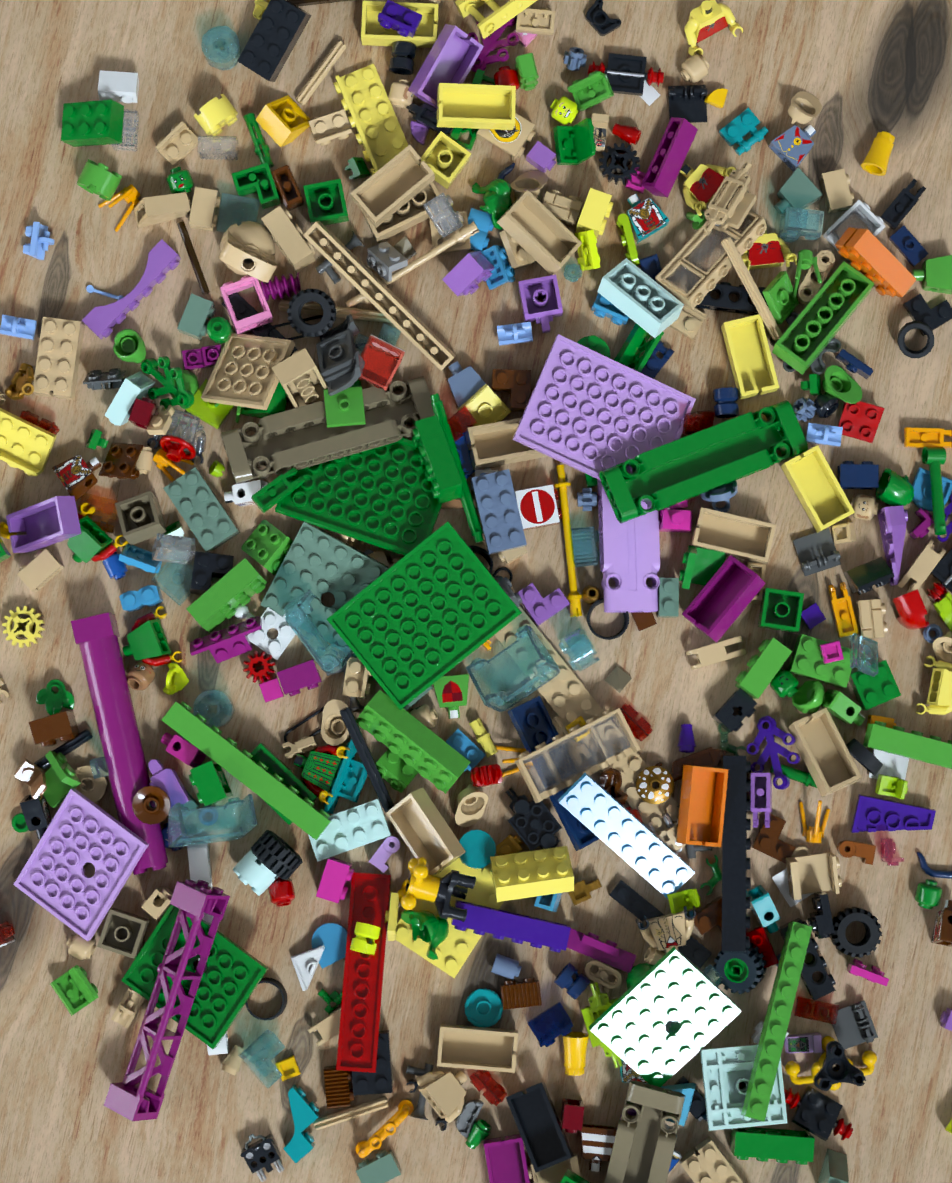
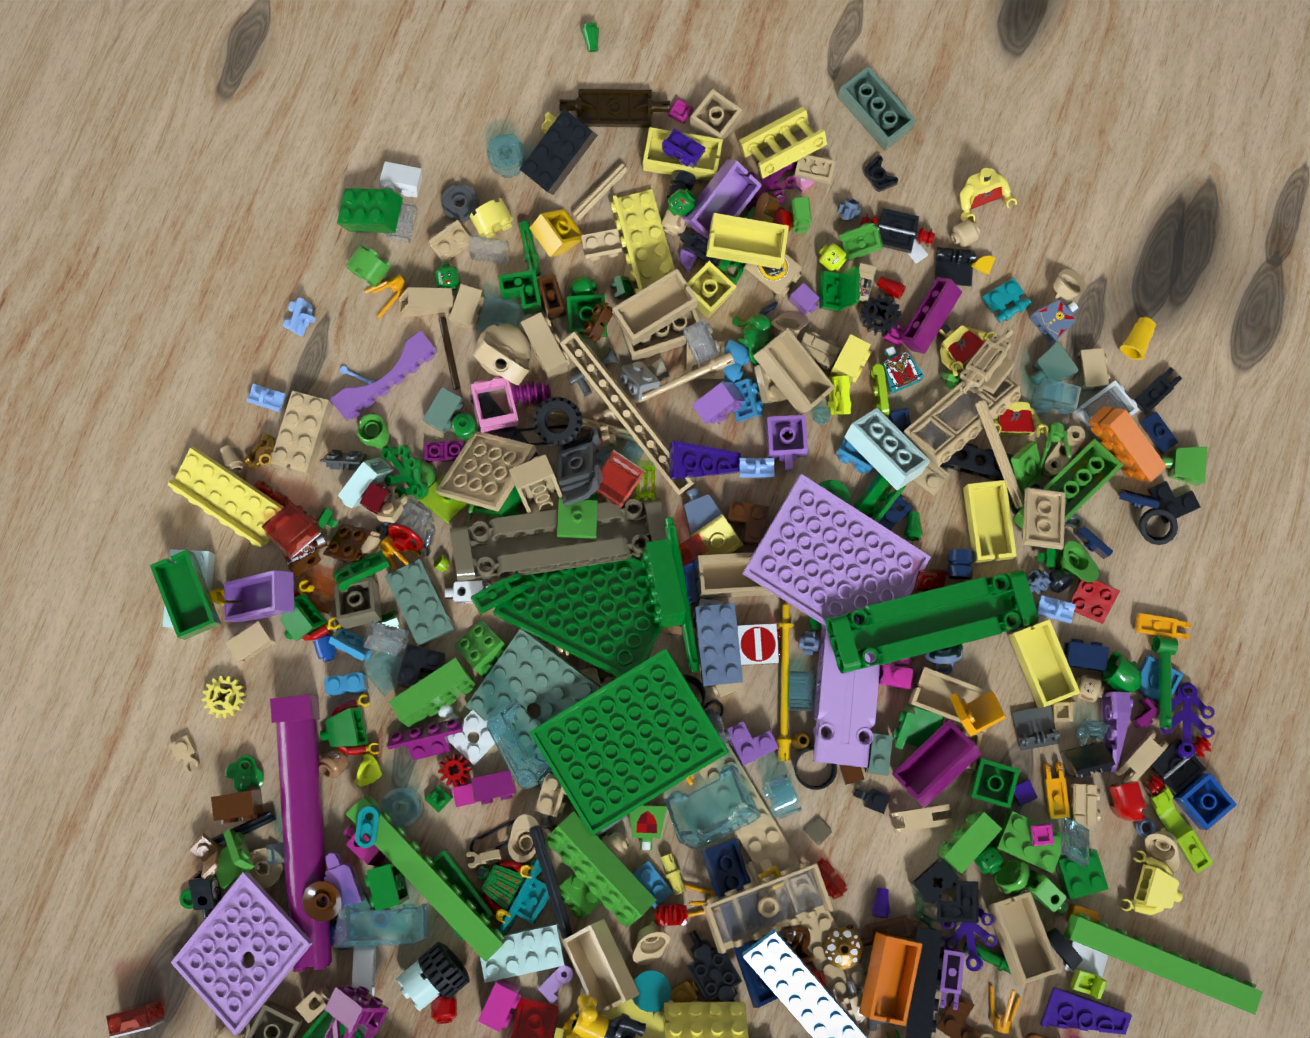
camera: 10 degrees right, 5 degrees down
none -> clear red piece [261,502,321,559]
none -> green plate [333,550,389,591]
none -> teal plate [355,806,380,848]
none -> green tile [424,785,453,813]
none -> dark grey plate [441,184,479,223]
none -> green head [569,275,598,296]
none -> reddish brown hinge [582,302,613,342]
none -> tan plate [598,426,617,452]
none -> clear neon green tile [636,467,655,500]
none -> green head [668,188,696,217]
none -> dark purple wing [670,441,741,480]
none -> pearl gold leg [752,193,780,223]
none -> tan tile [757,896,779,917]
none -> black plate [853,788,890,814]
none -> green cone [904,511,923,541]
none -> black plate [937,881,979,923]
none -> light orange bracket [949,691,1006,736]
none -> tan tile [1023,487,1066,550]
none -> clear light blue bracket [1076,719,1108,746]
none -> dark blue plate [1119,489,1160,509]

